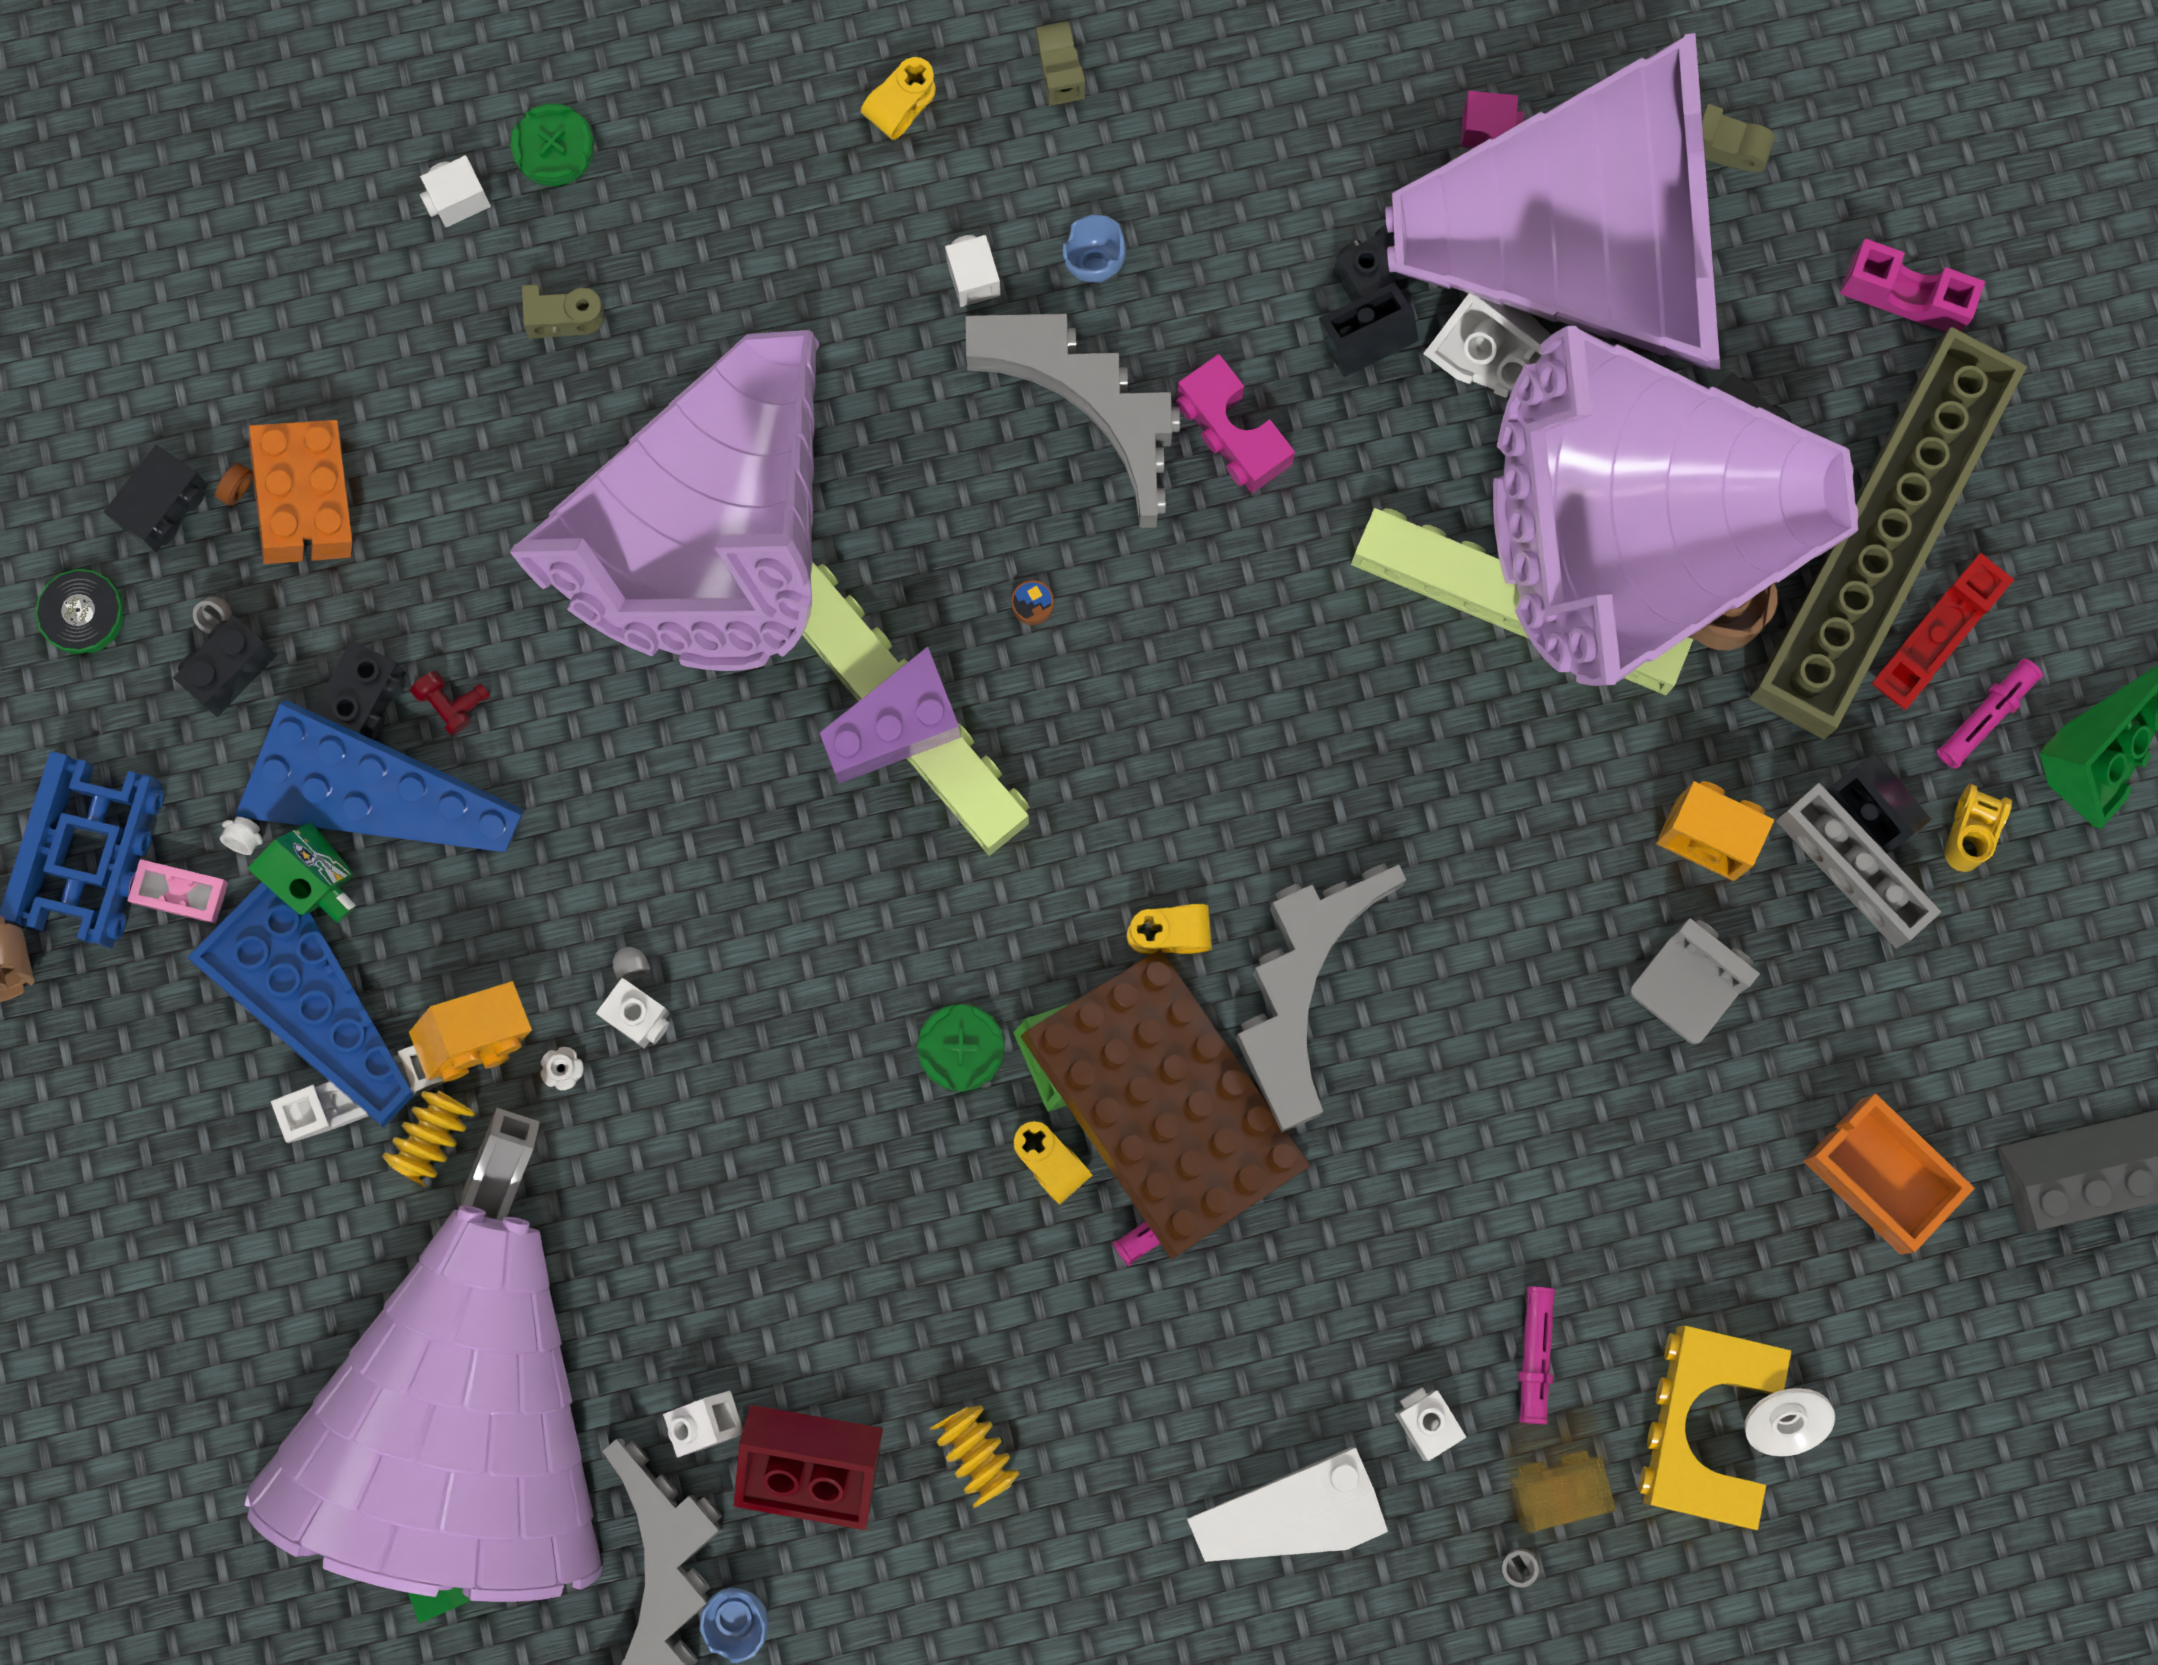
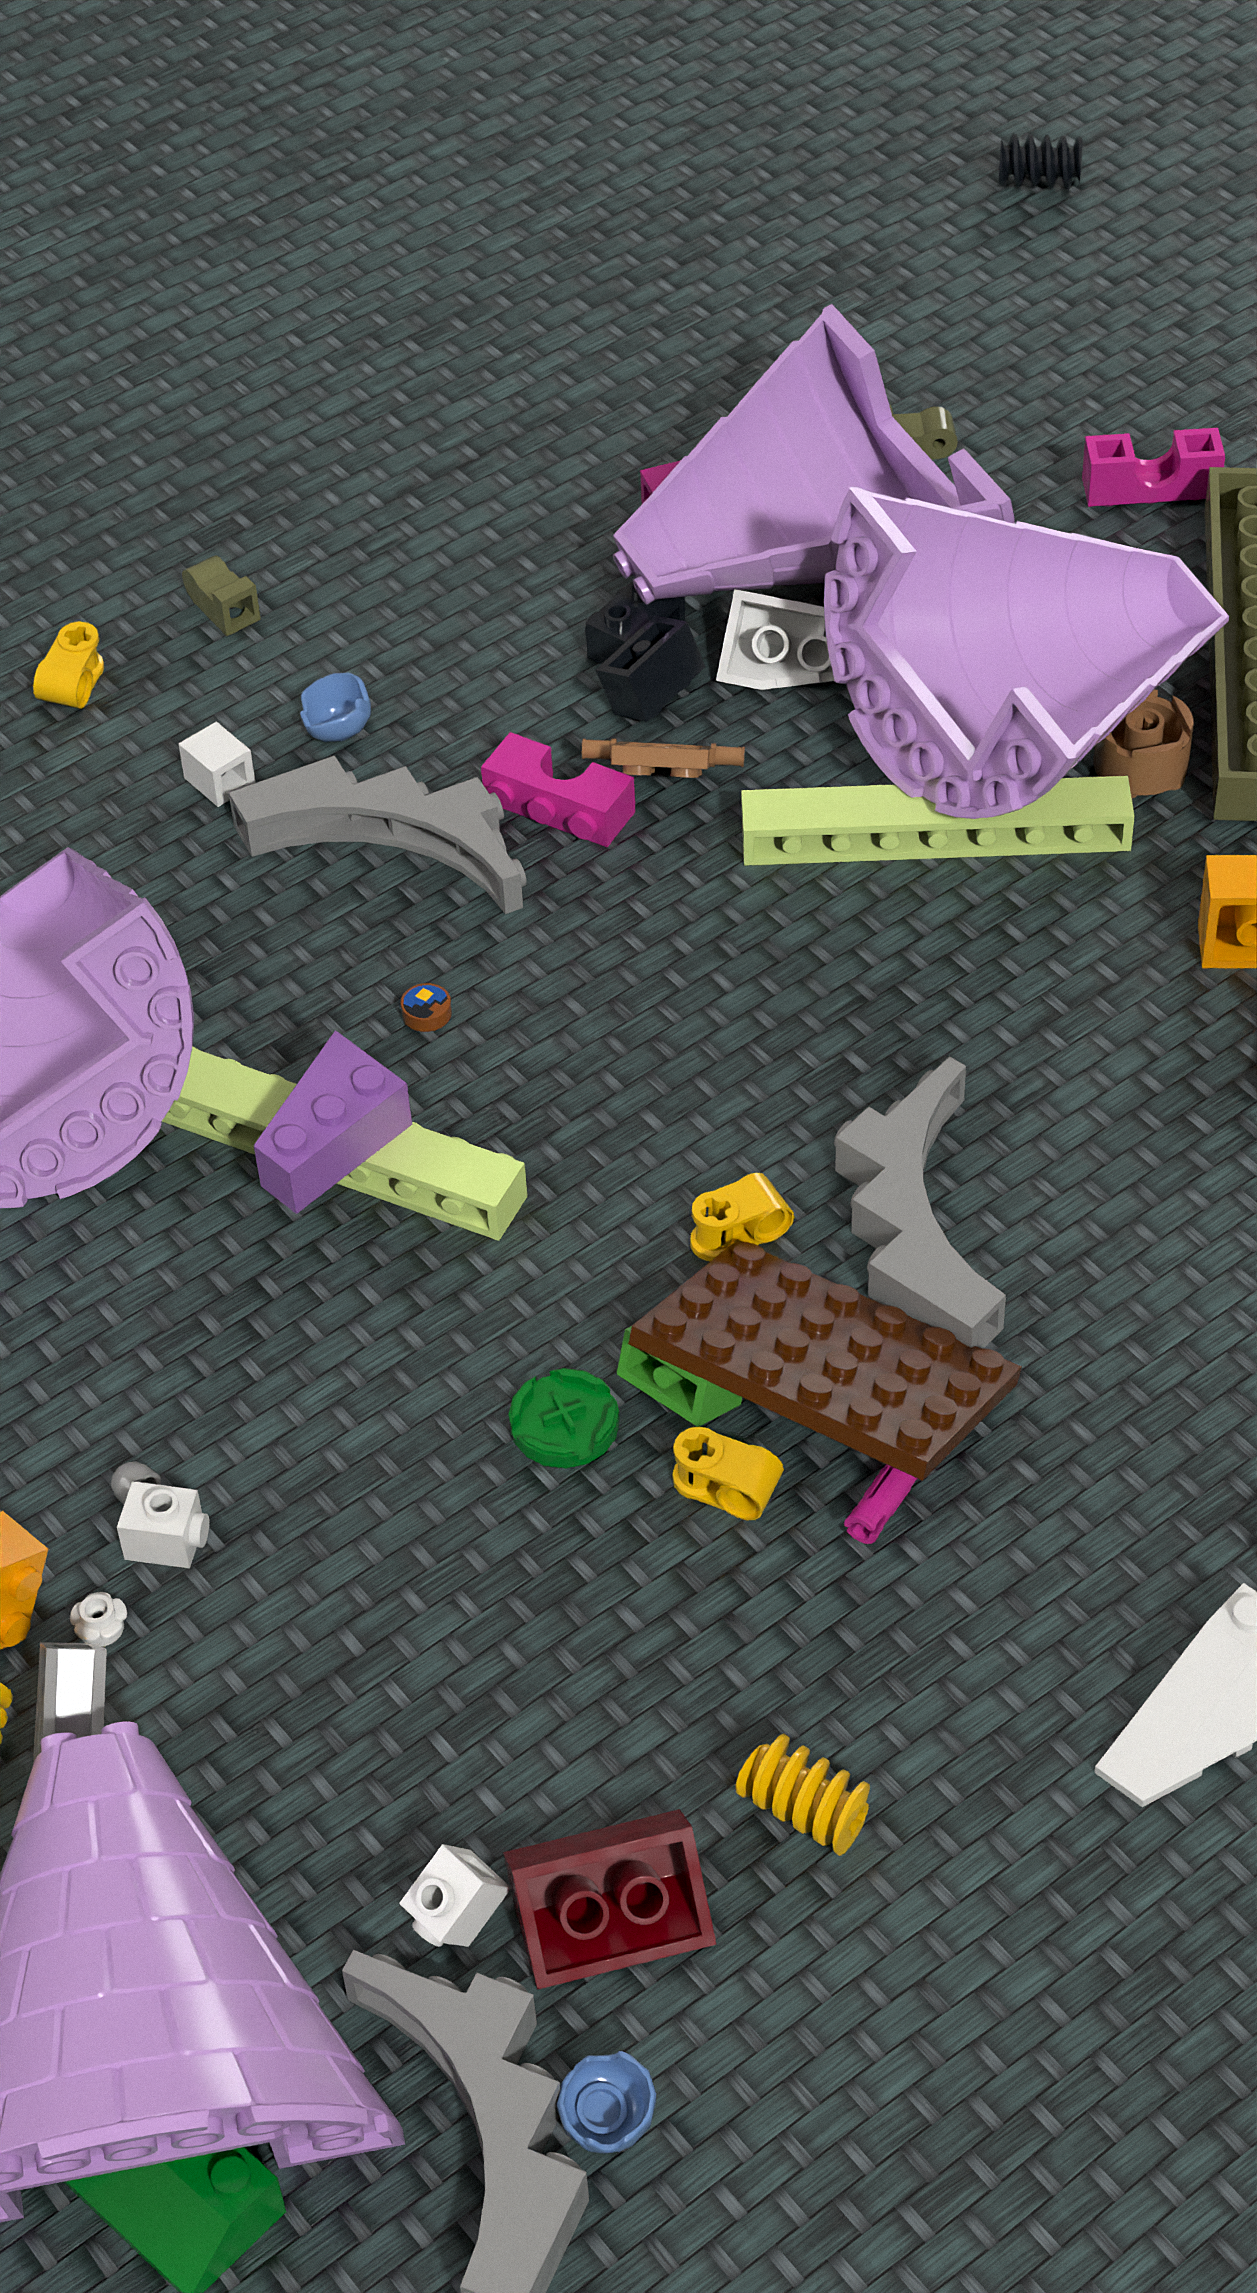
camera: 20 degrees left, 30 degrees down
none -> medium nougat plate [582,738,745,778]

